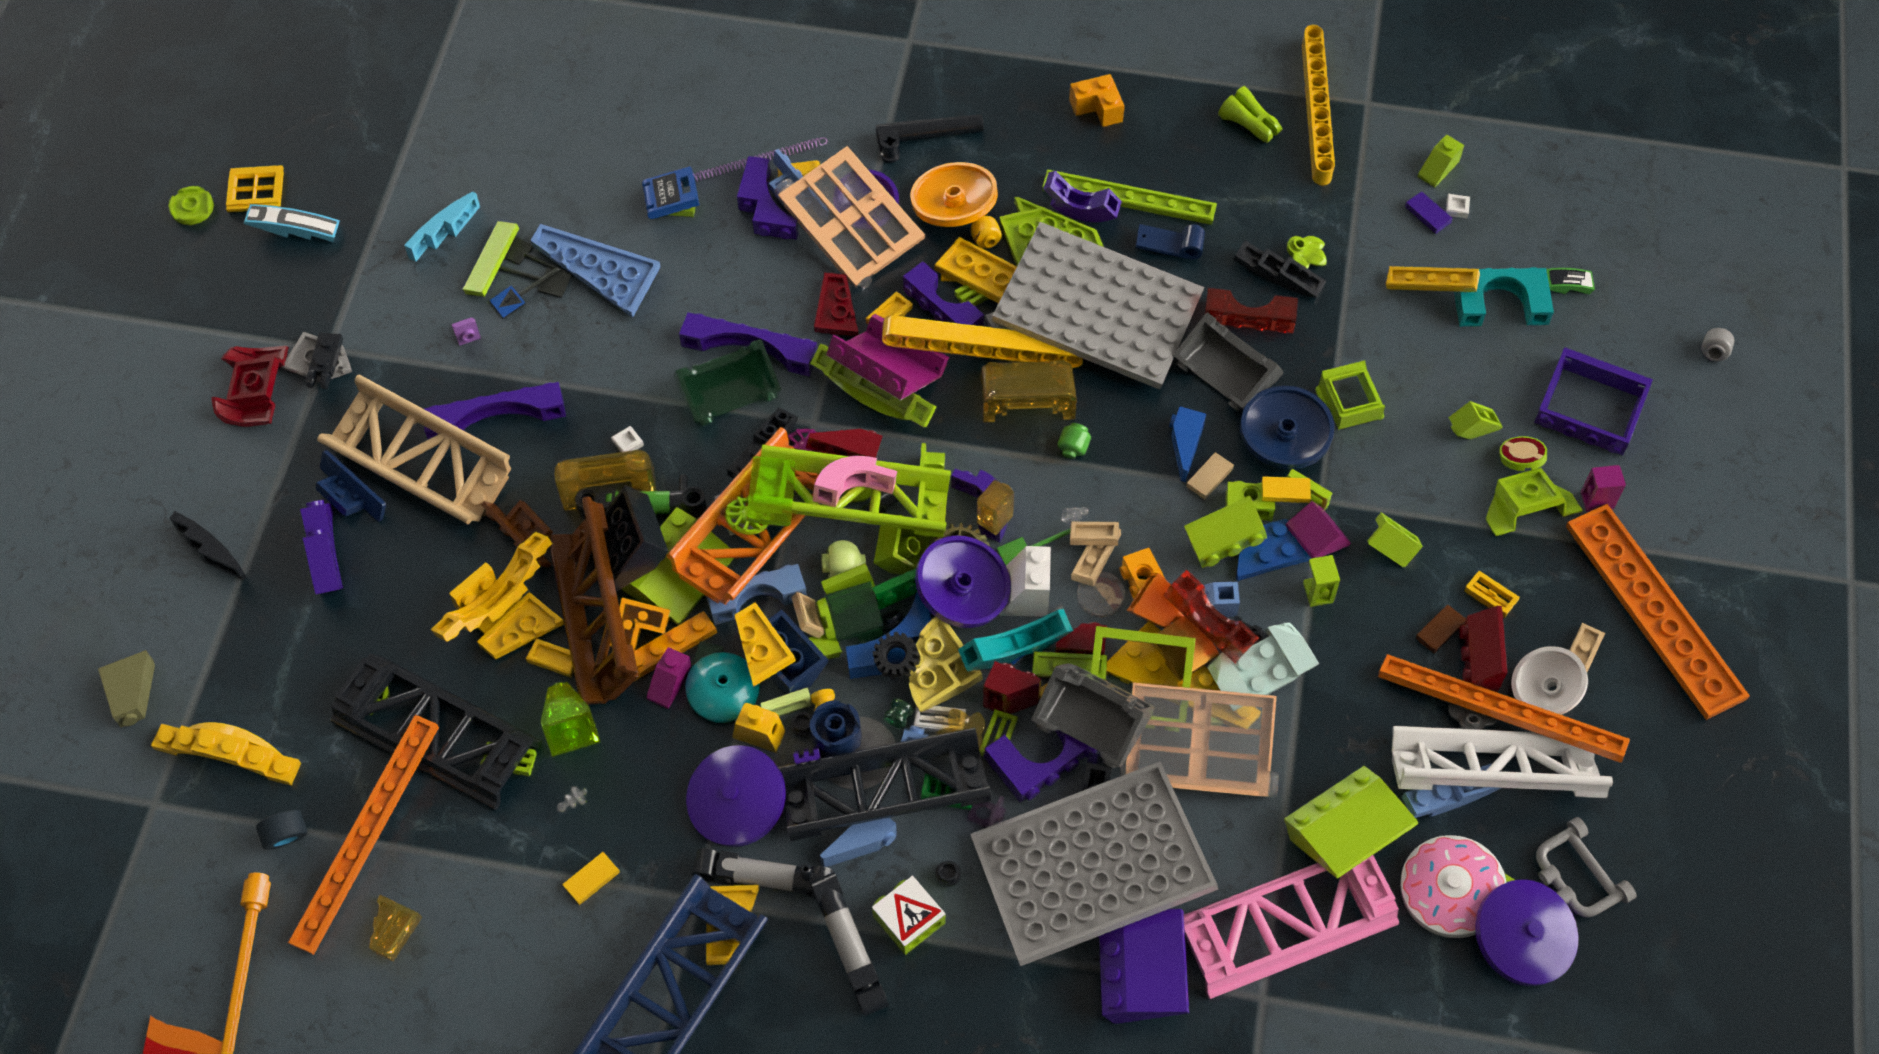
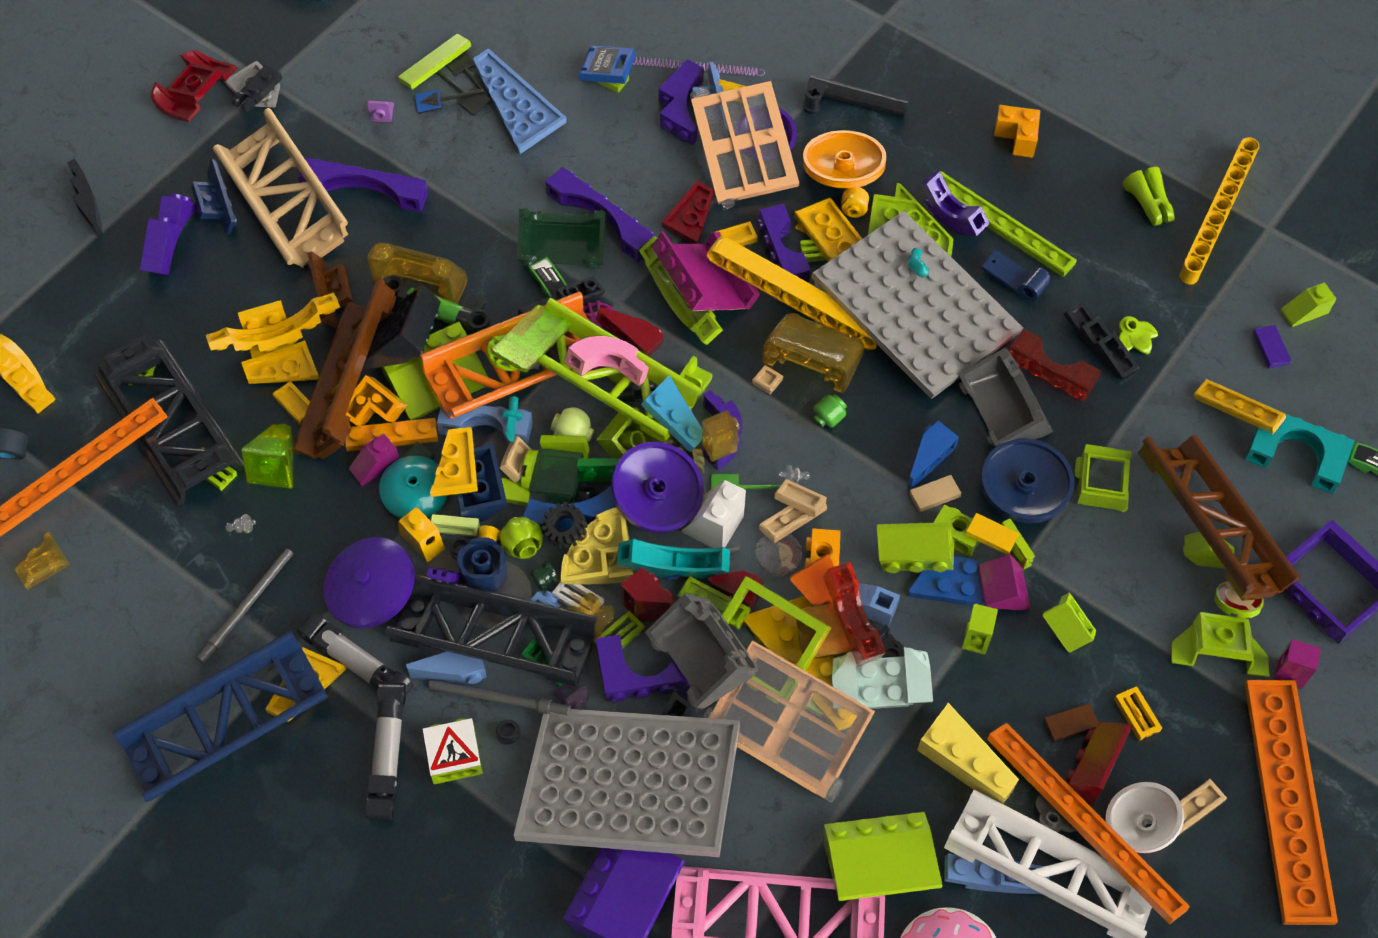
camera: 25 degrees right, 0 degrees up
medium azure slope [404,191,480,262] -> none
yellow tile [562,852,620,905] -> none
white tile [611,426,644,457] -> none
white tile [1446,194,1470,218] -> none
none -> dark grey bar [196,548,293,664]
none -> dark grey bar [429,680,570,715]
none -> lime plant [500,517,543,559]
none -> teal piece [502,396,522,442]
none -> slope [528,257,567,298]
none -> dark azure wing [641,375,706,452]
none -> tan tile [752,365,783,395]
none -> teal arm [908,248,929,278]
none -> light yellow wedge [917,703,1019,804]
none -> reddish brown piece [1138,434,1301,601]

